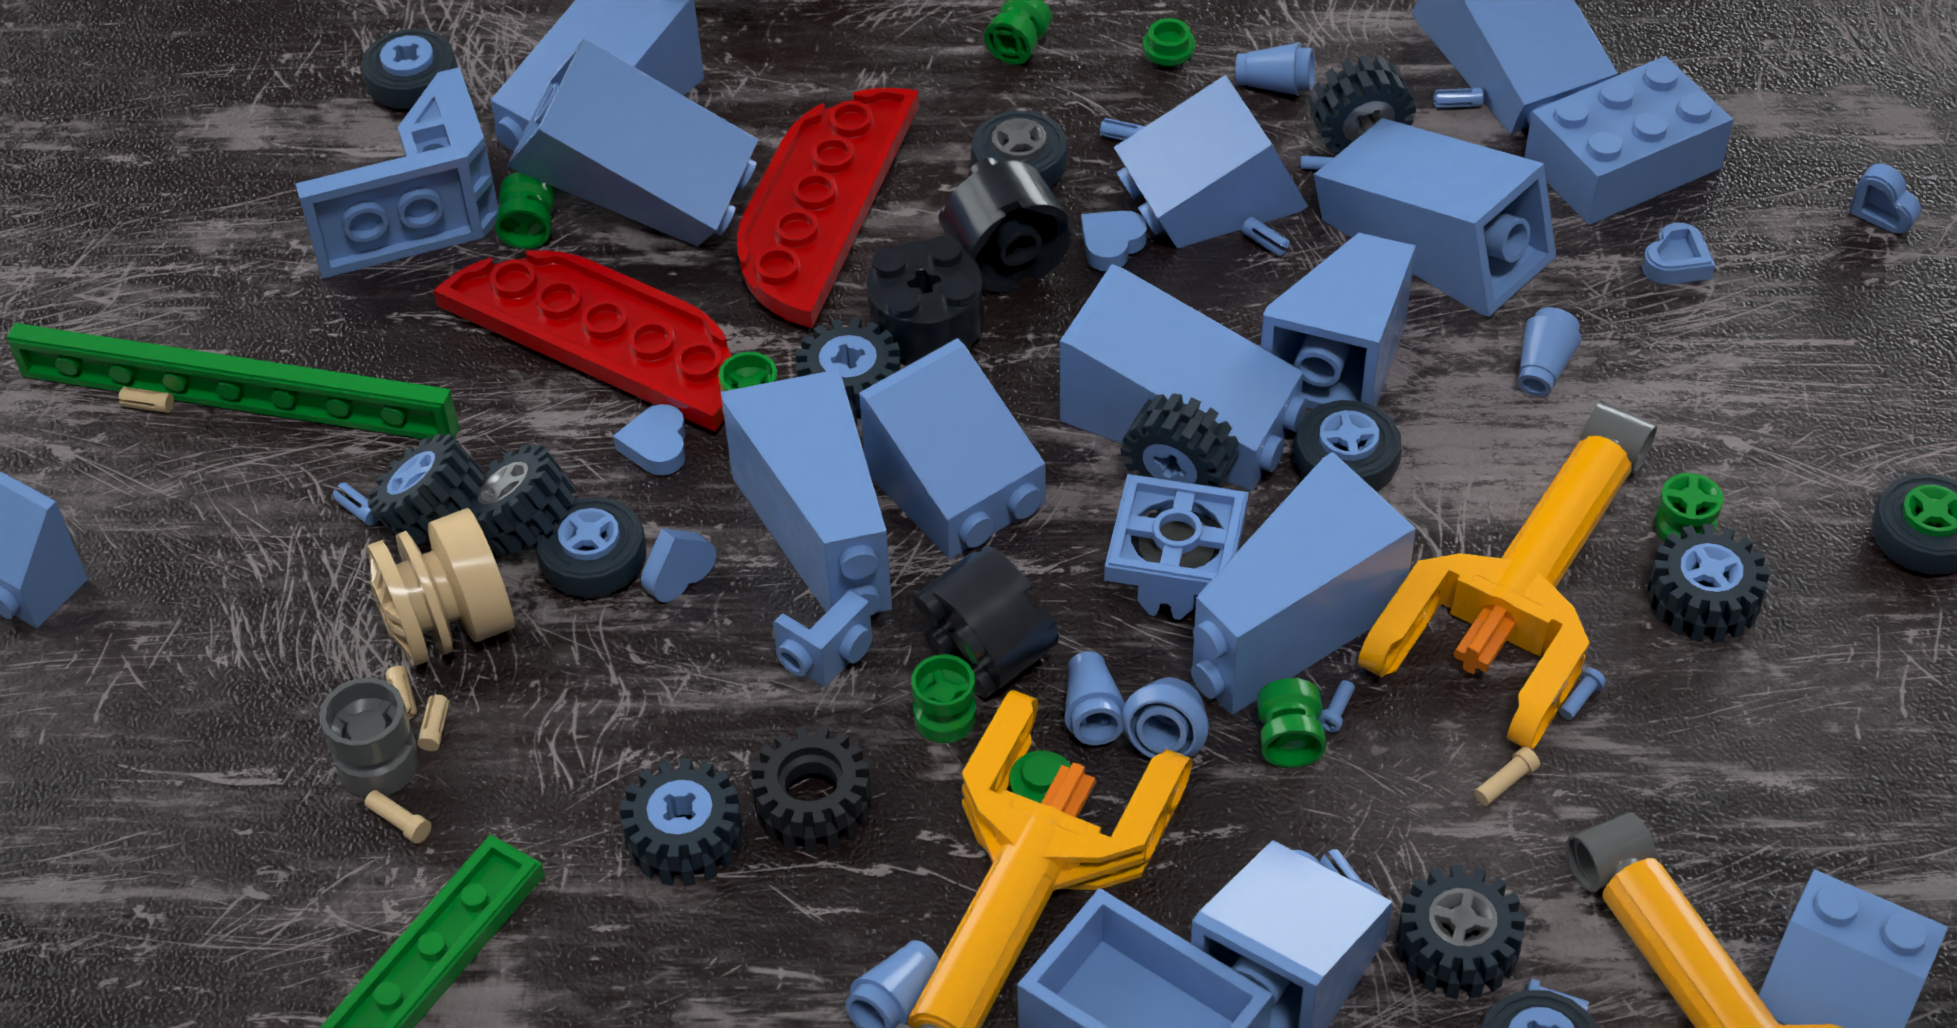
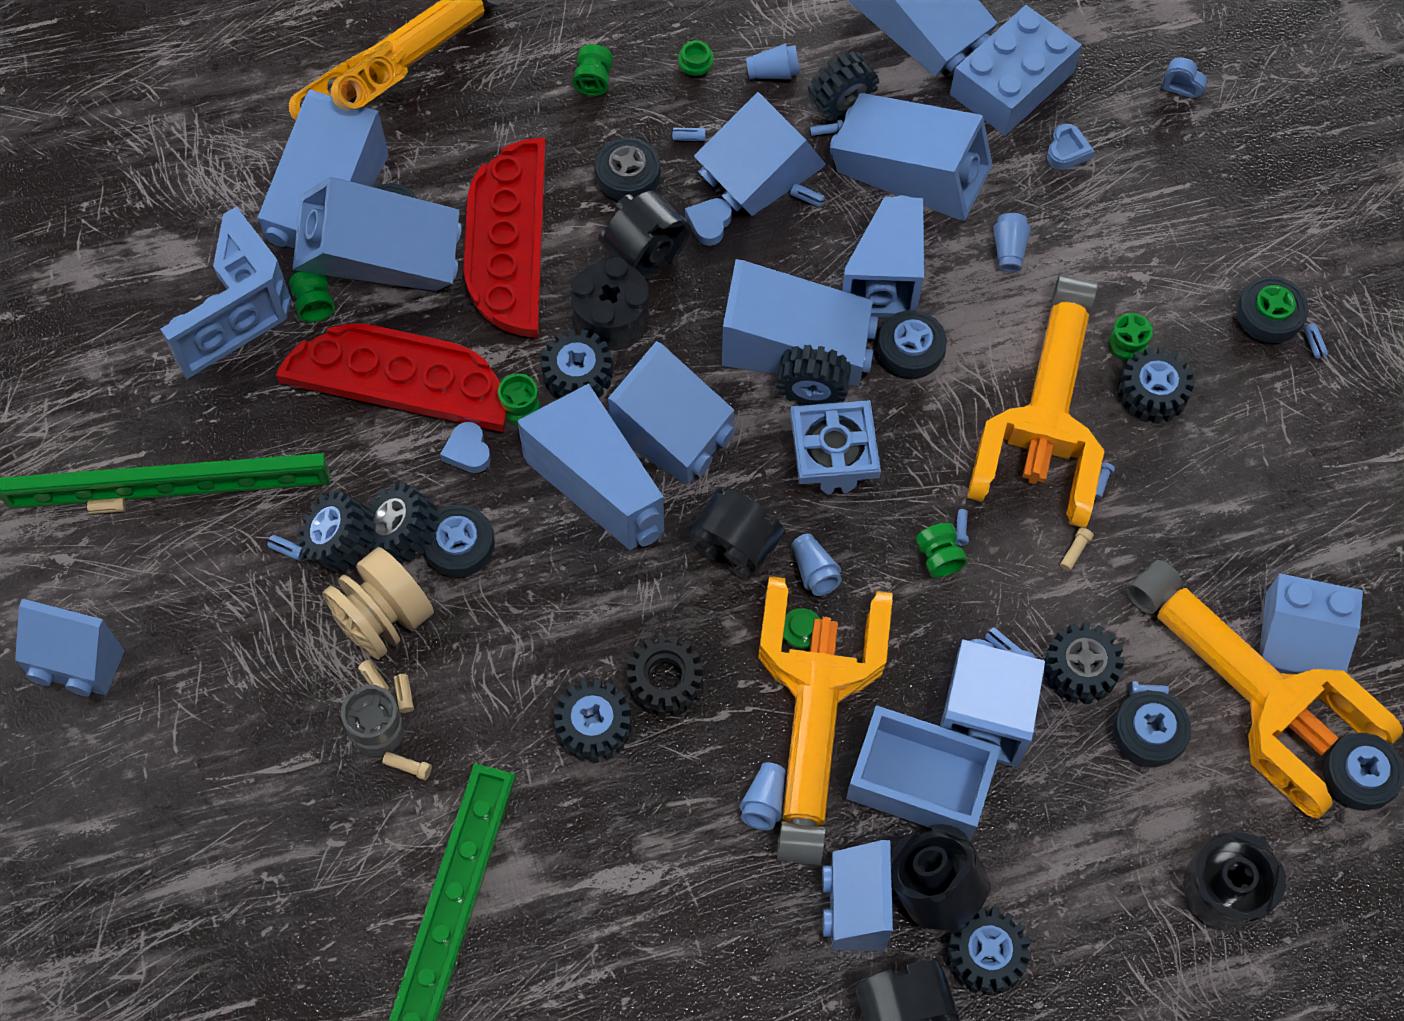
camera: 20 degrees left, 15 degrees up
black wheel [361,29,458,109] -> none
medium blue tile [641,528,717,603] -> none
medium blue bracket [773,590,873,687] -> none
green wheel [911,654,976,743] -> none
medium blue cone [1122,678,1209,758] -> none
medium blue slope [1191,452,1416,715] -> none
medium blue piece [1433,88,1483,109] -> none

